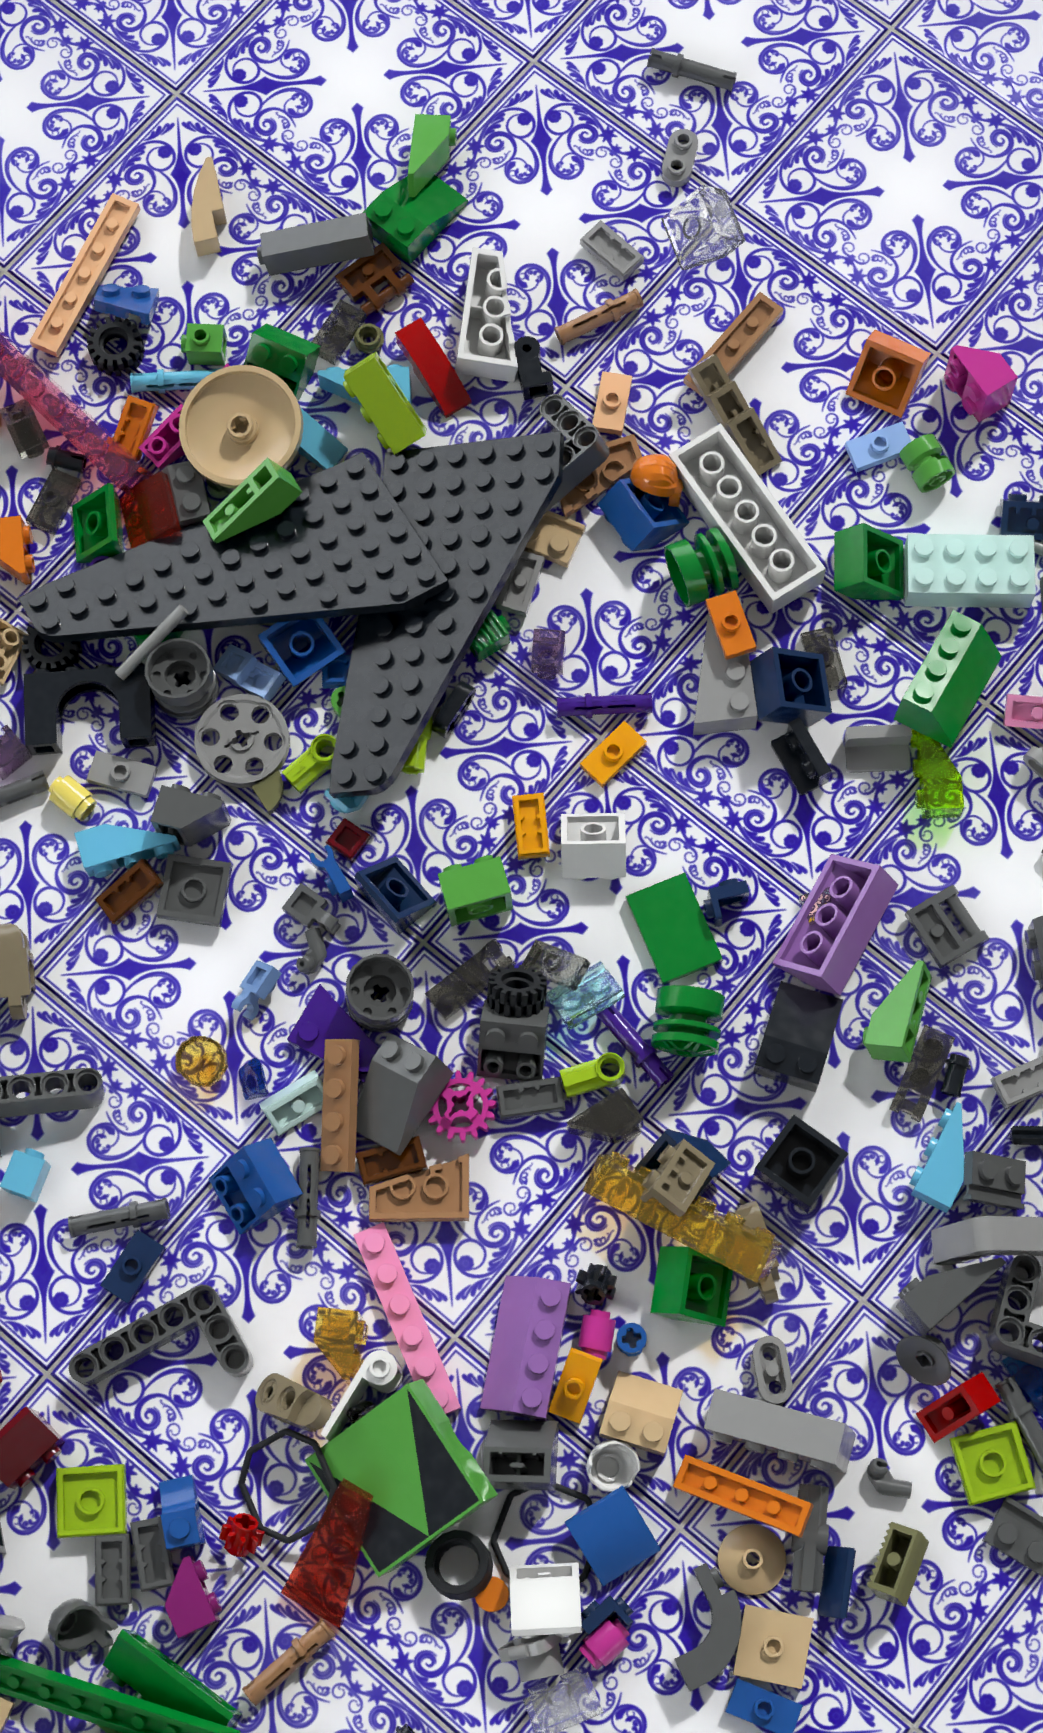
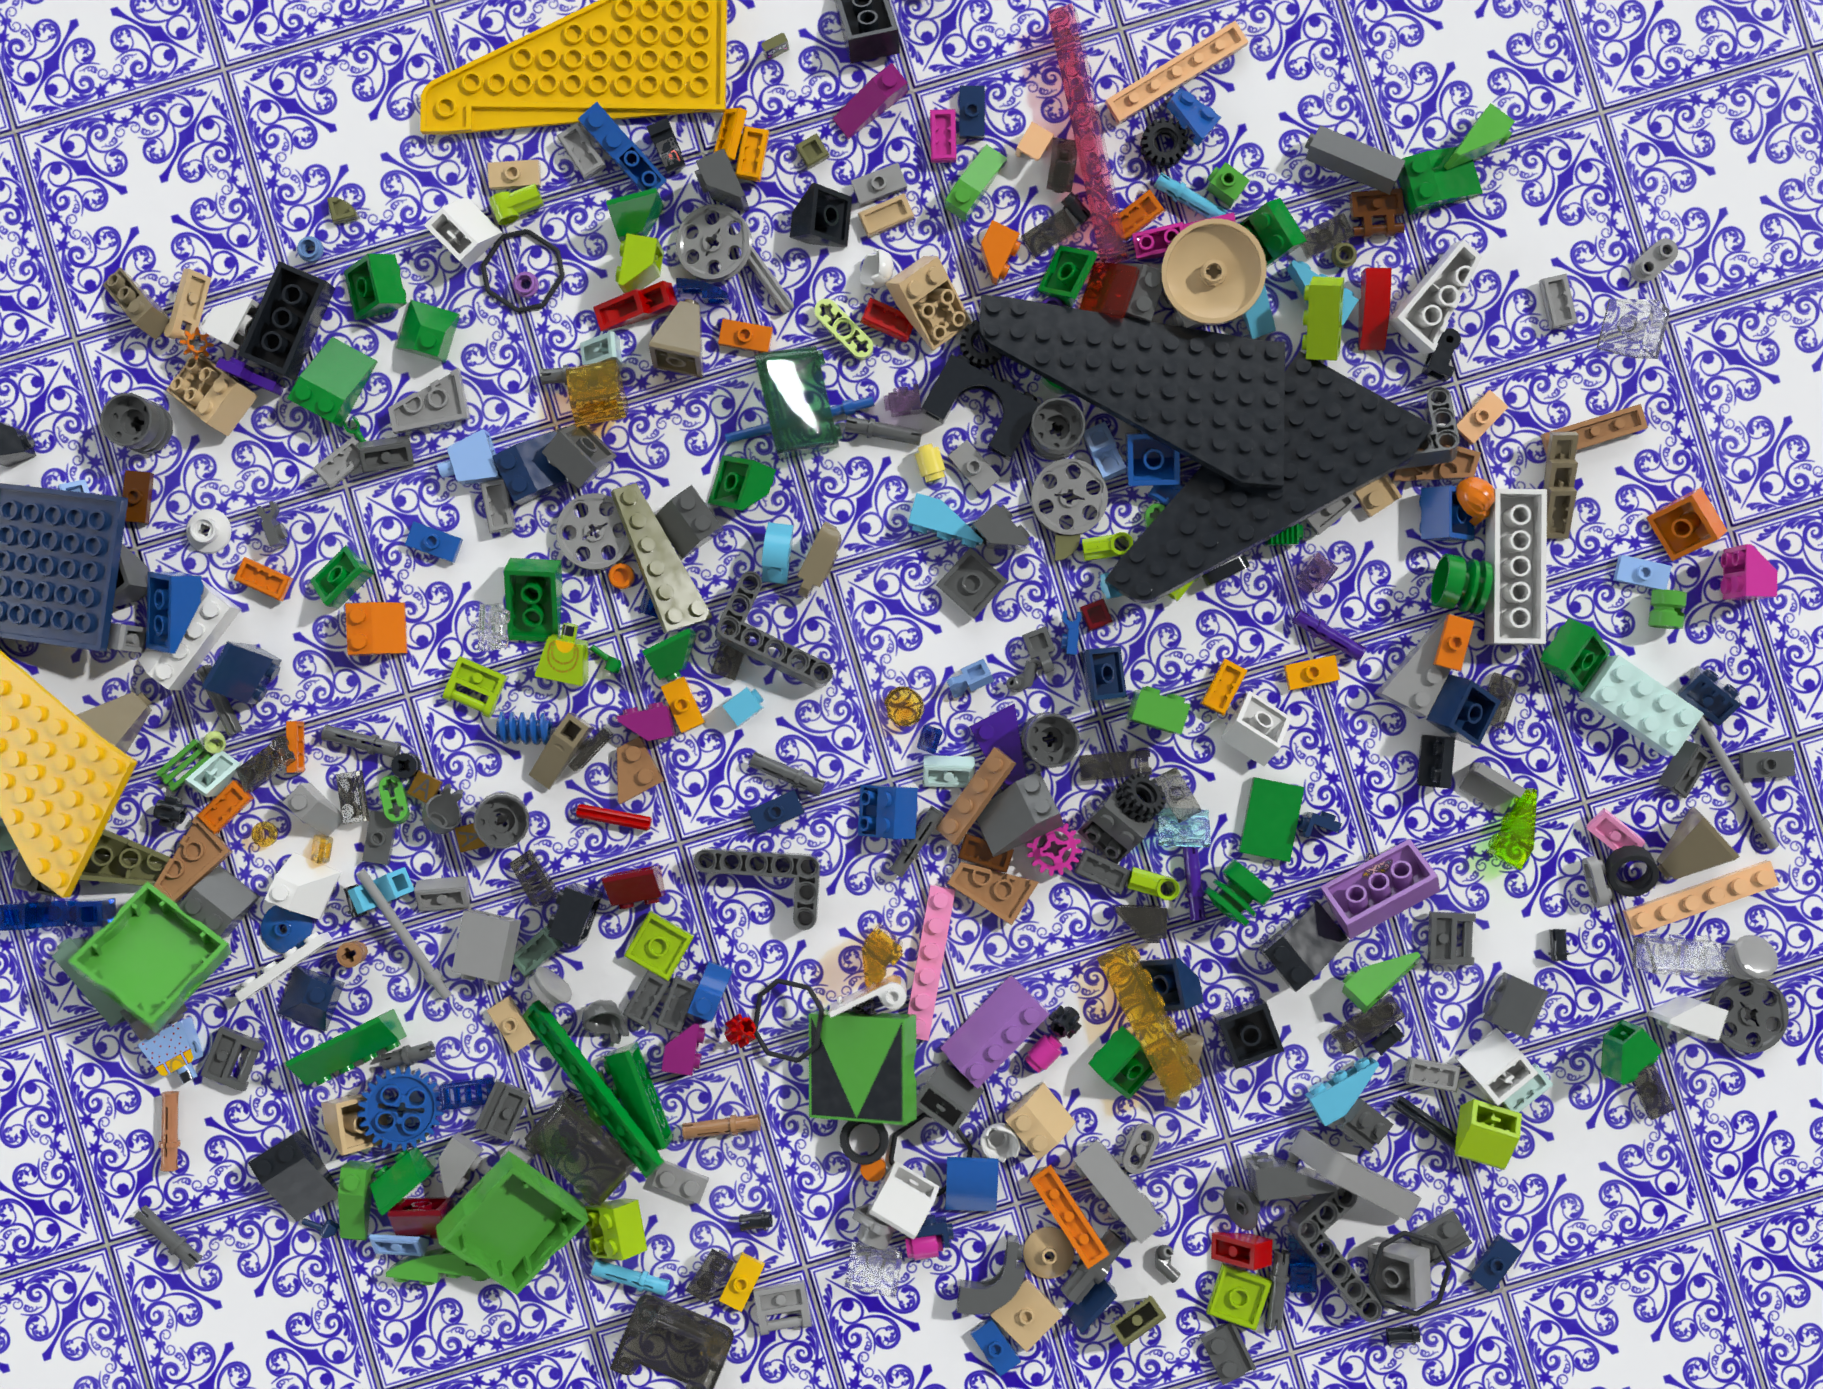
camera: 30 degrees right, 15 degrees up
reddish brown plate [95,859,164,925] -> none
light grey bar [115,604,189,680] -> none
tan slope [191,157,227,257] -> none
bright green slope [203,457,302,543] -> none
dark tan piece [255,1373,333,1432] -> none
clear red wing [281,1478,374,1628] -> none
light orange plate [548,1347,603,1424] -> none
medium nougat pin [554,288,644,346] -> none
blue bush [616,1323,647,1357] -> none
dark tan bracket [640,1139,715,1217] -> none
dark grey pin [647,48,737,92] -> none
green slope [894,610,1002,748] -> none

